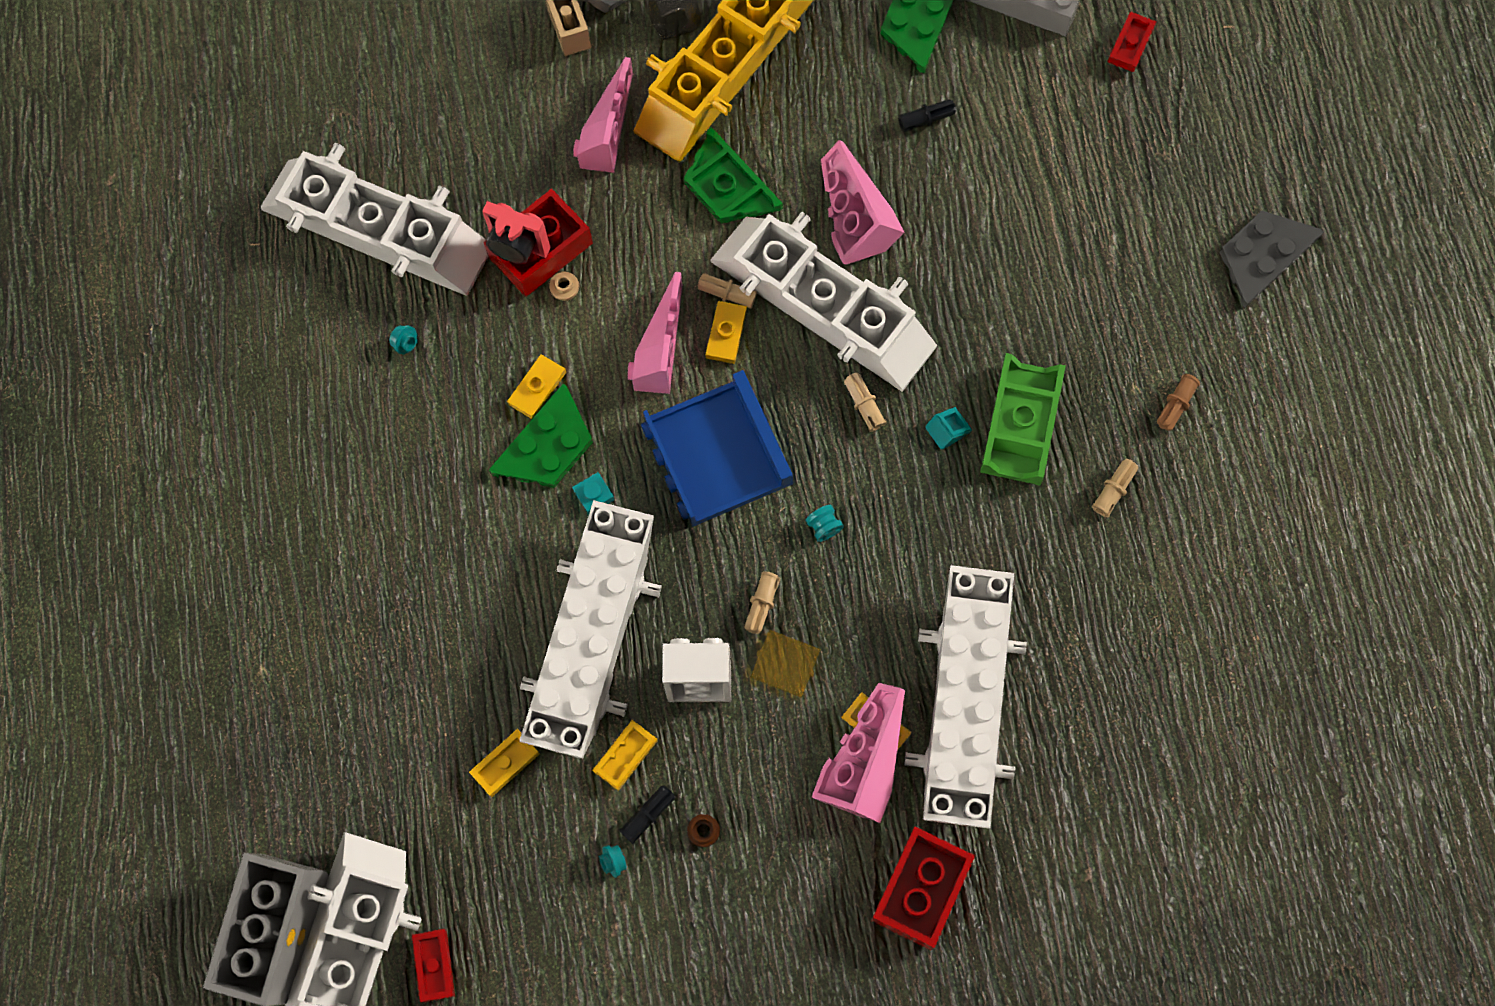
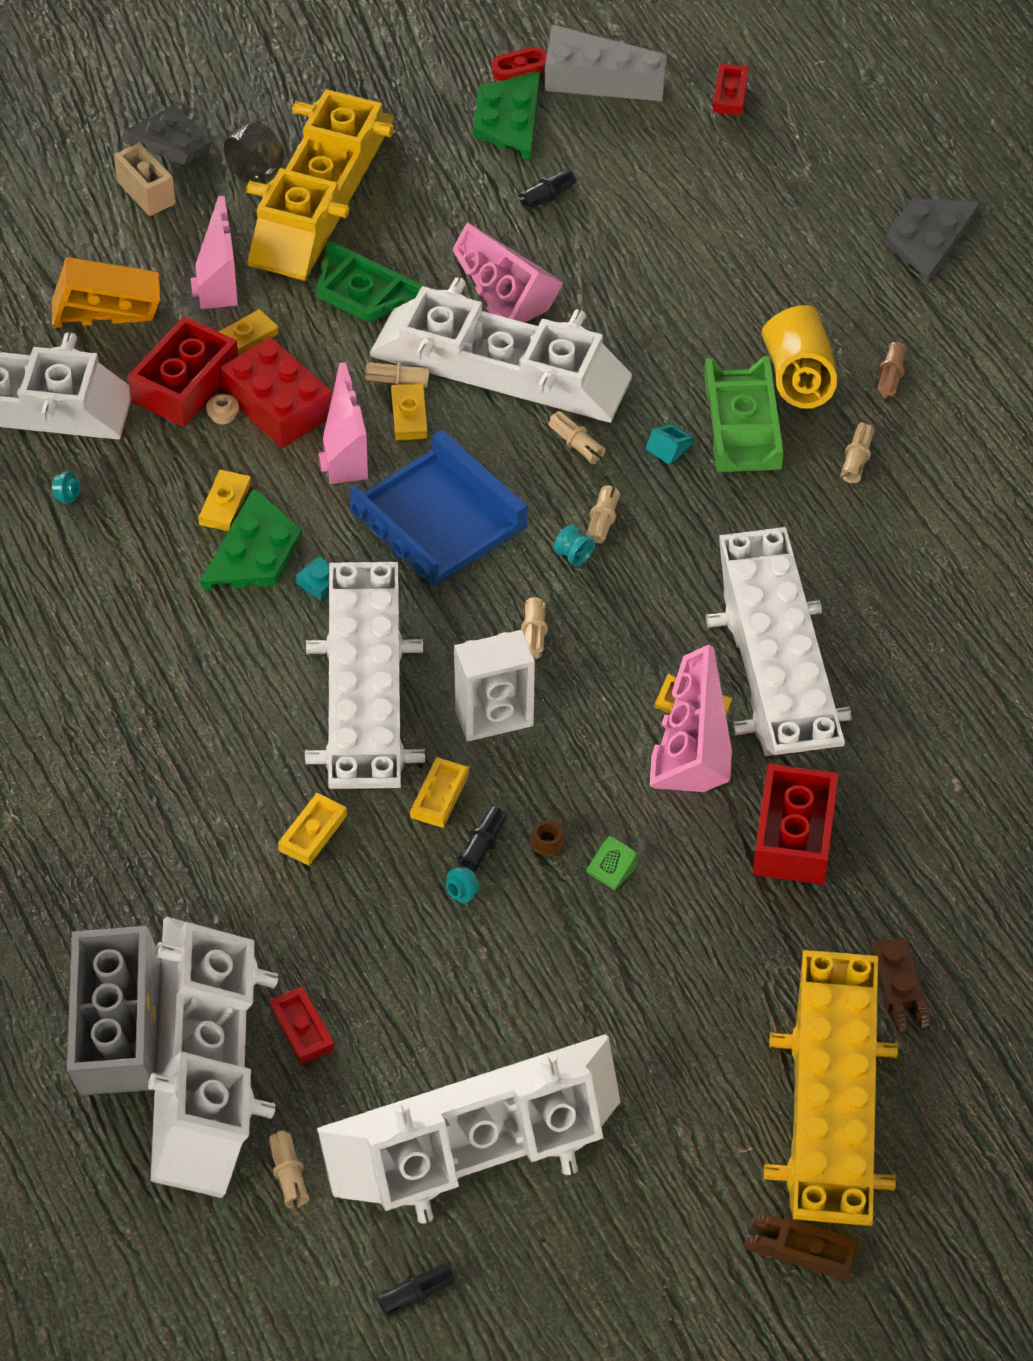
camera: 20 degrees left, 20 degrees down
piece [482,201,550,264] -> none
clear yellow piece [750,630,821,698] -> none
none -> light orange wedge [52,257,160,328]
none -> yellow plate [219,309,279,356]
none -> red brick [220,337,332,448]
none -> tan axle [586,486,621,544]
none -> bright green slope [586,836,638,891]
none -> yellow brick [761,305,837,408]

